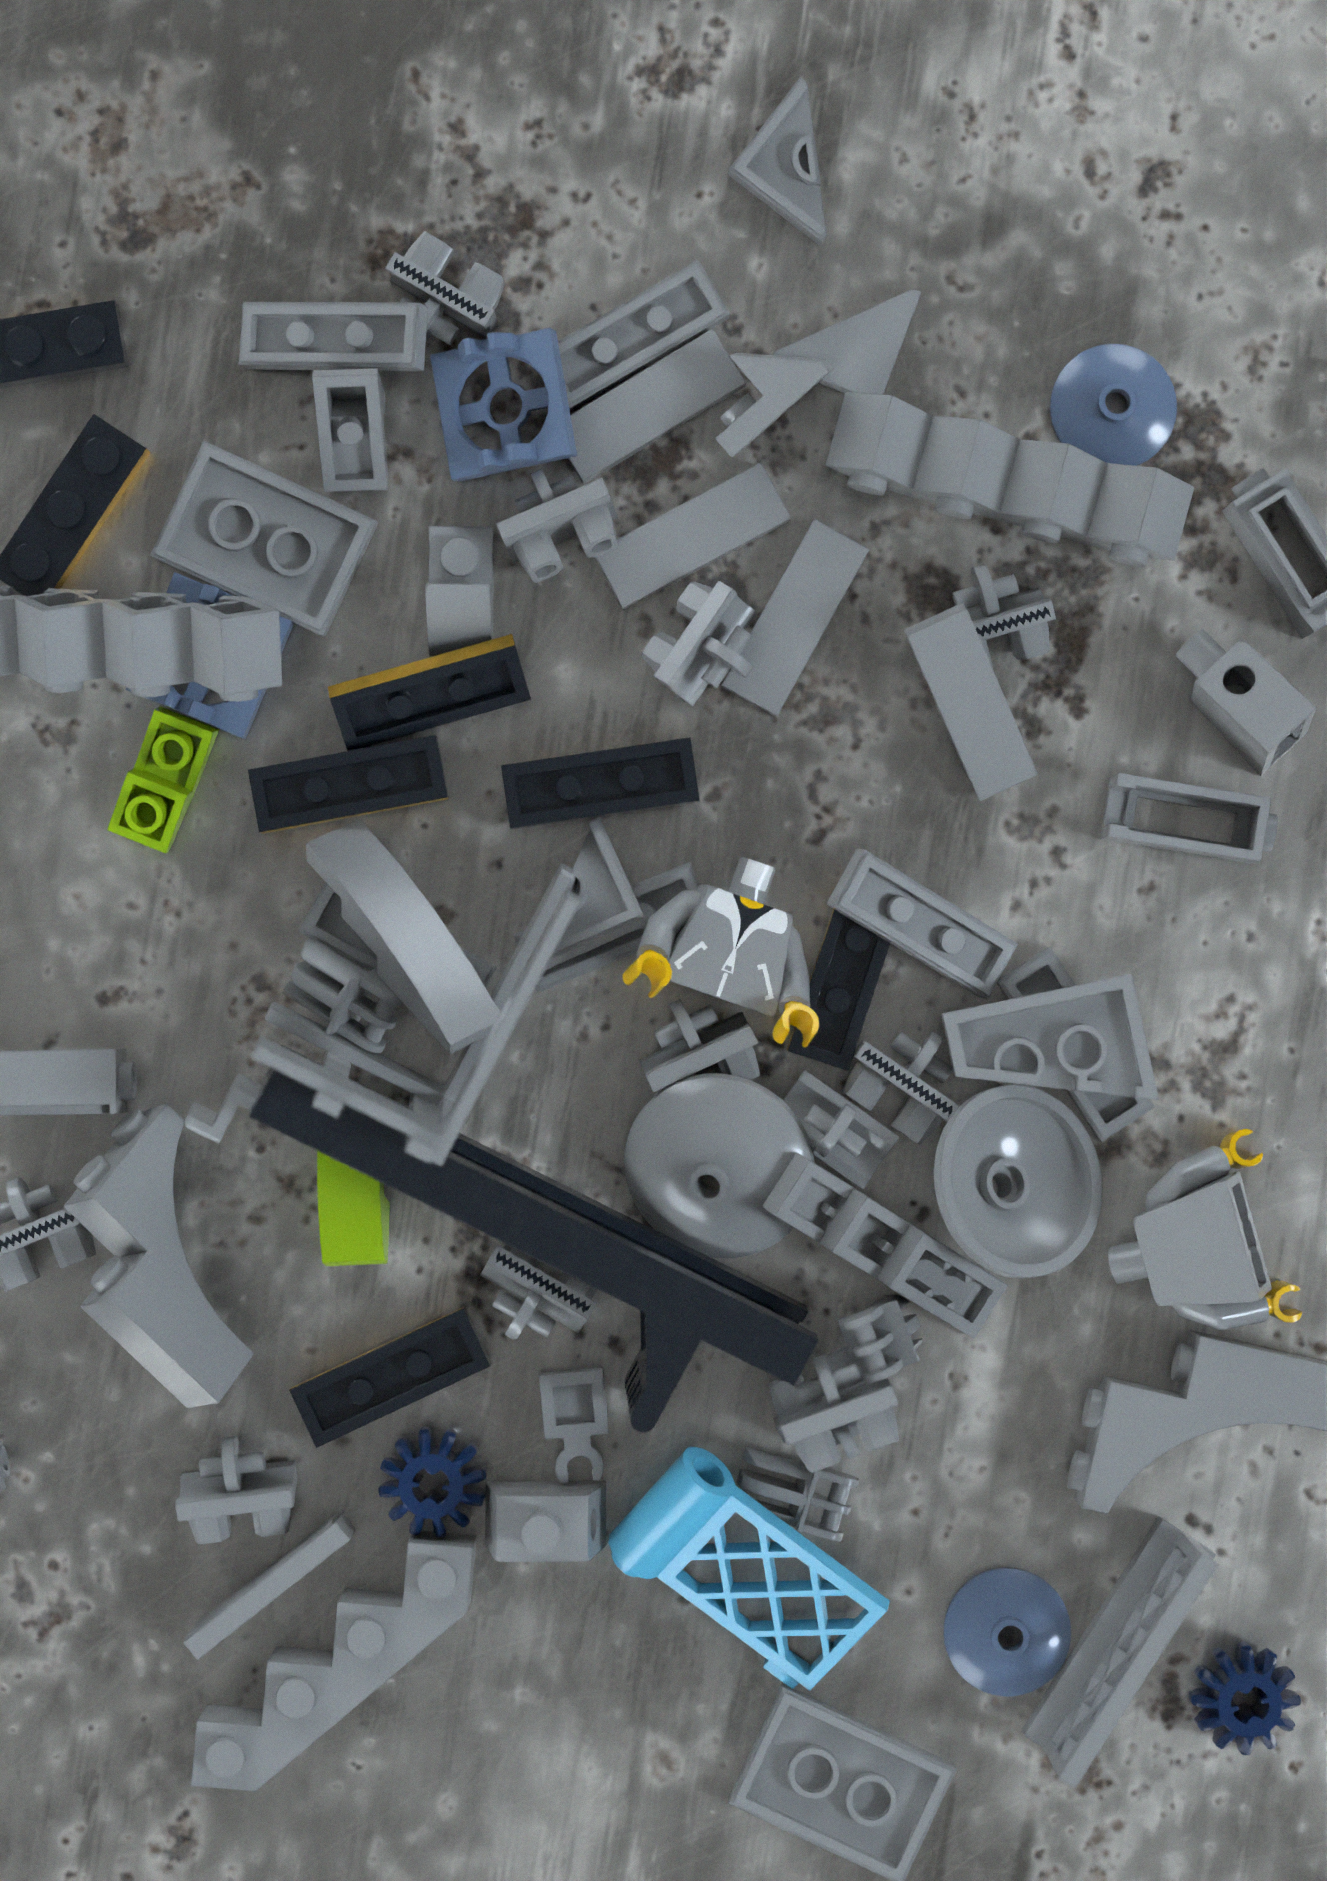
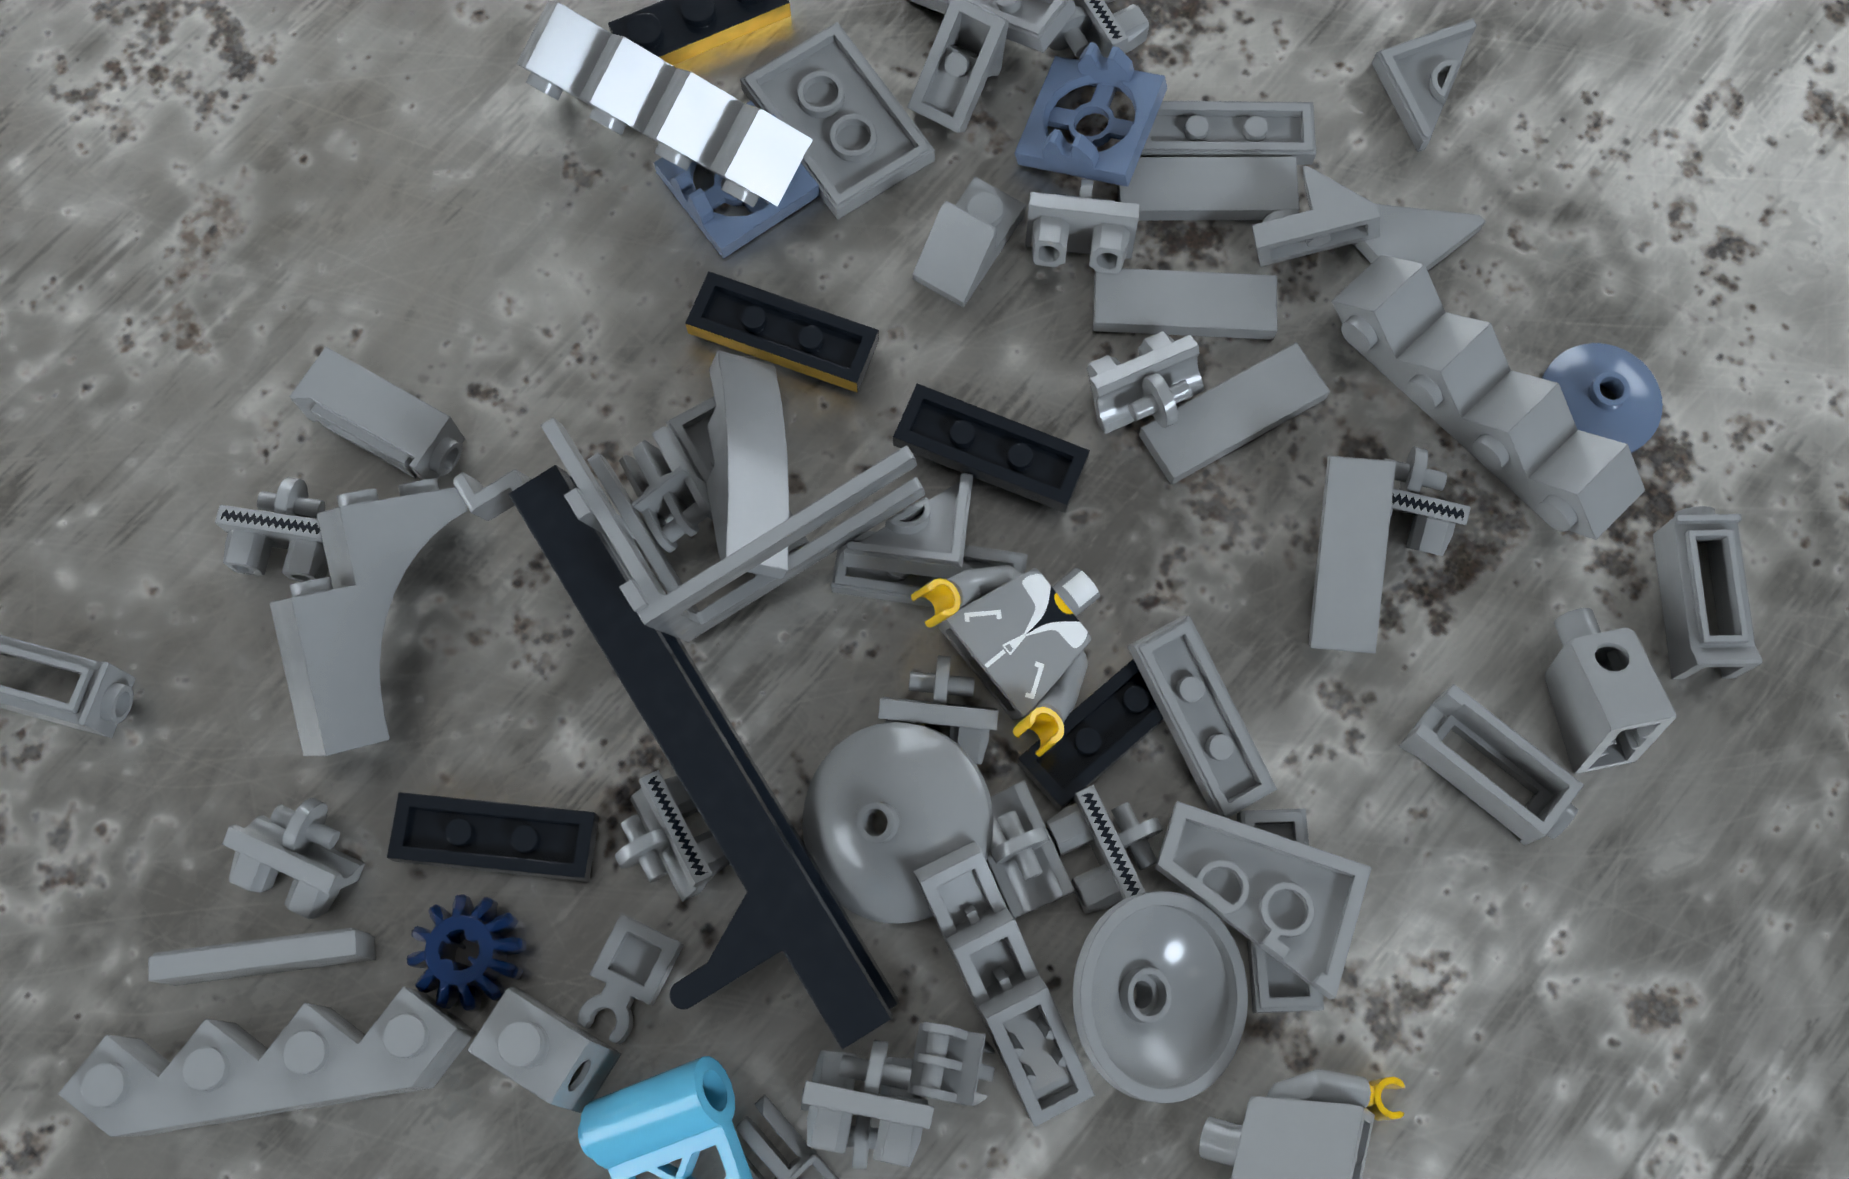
camera: 30 degrees right, 15 degrees down
lime slope [107,706,219,854] -> none
lime slope [317,1151,390,1267] -> none
black plate [328,634,531,751] -> none

